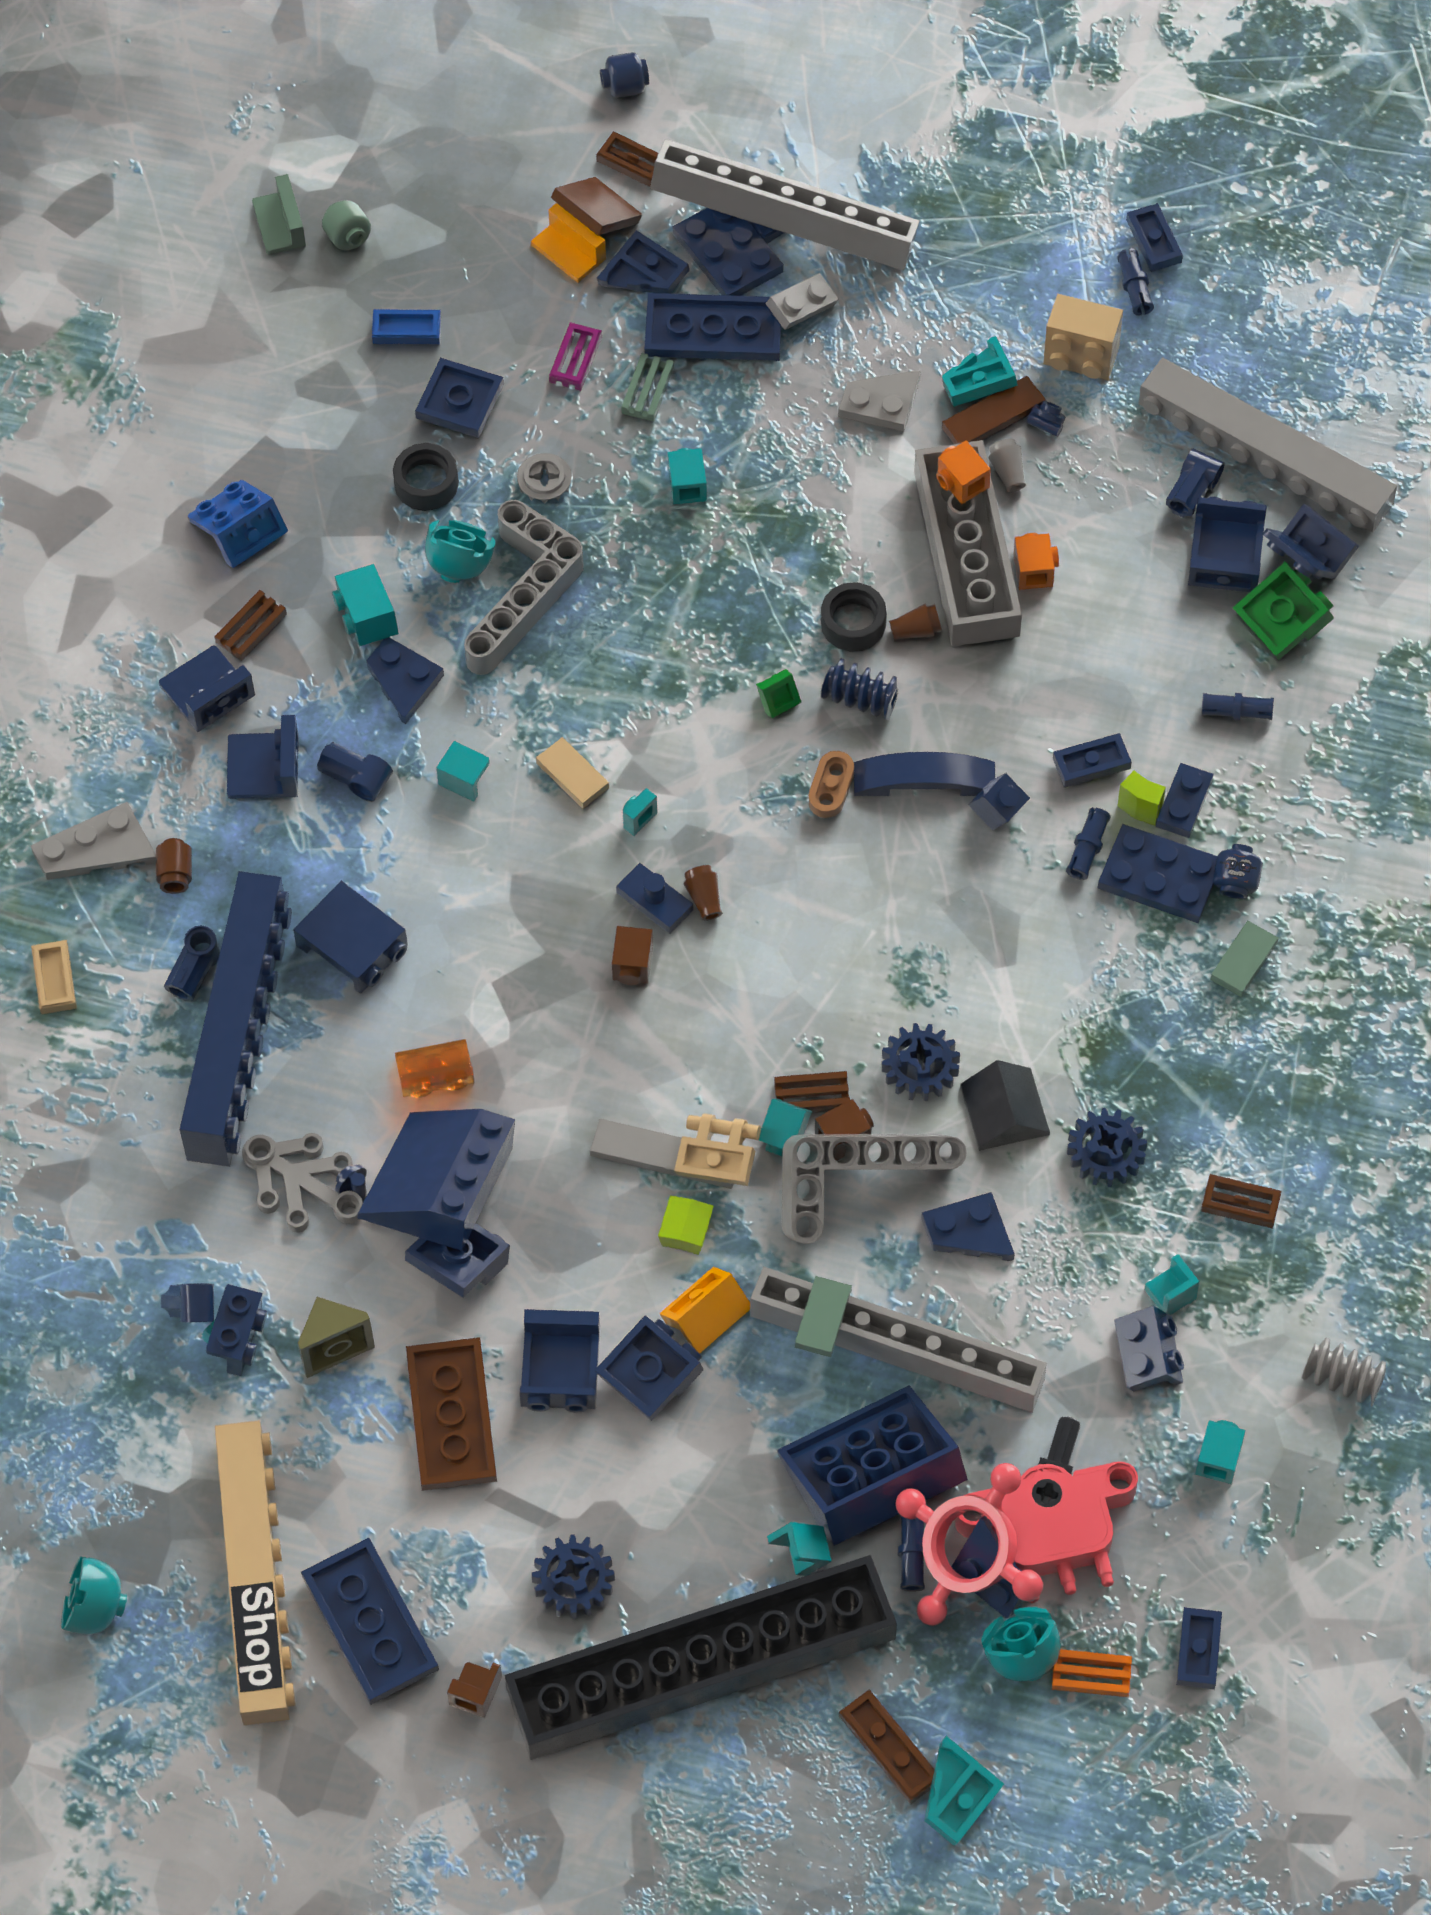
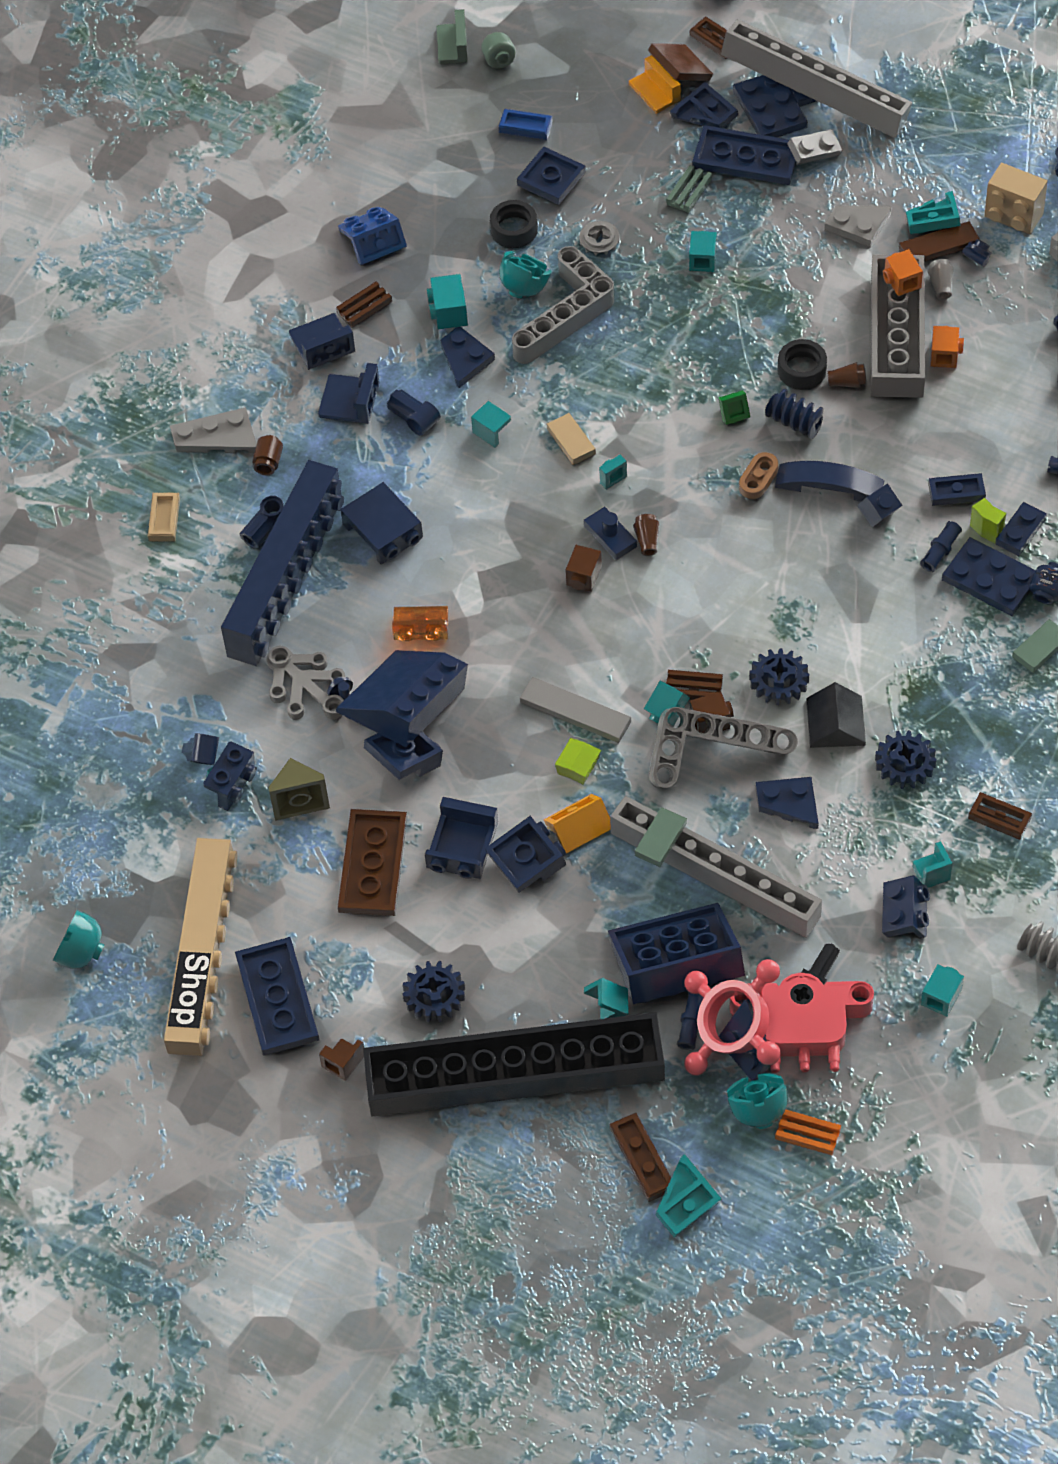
camera: 15 degrees right, 5 degrees down
magenta tile [549,322,602,391] -> none
tan plate [674,1113,761,1186] -> none
dark blue plate [1176,1607,1222,1690] -> none

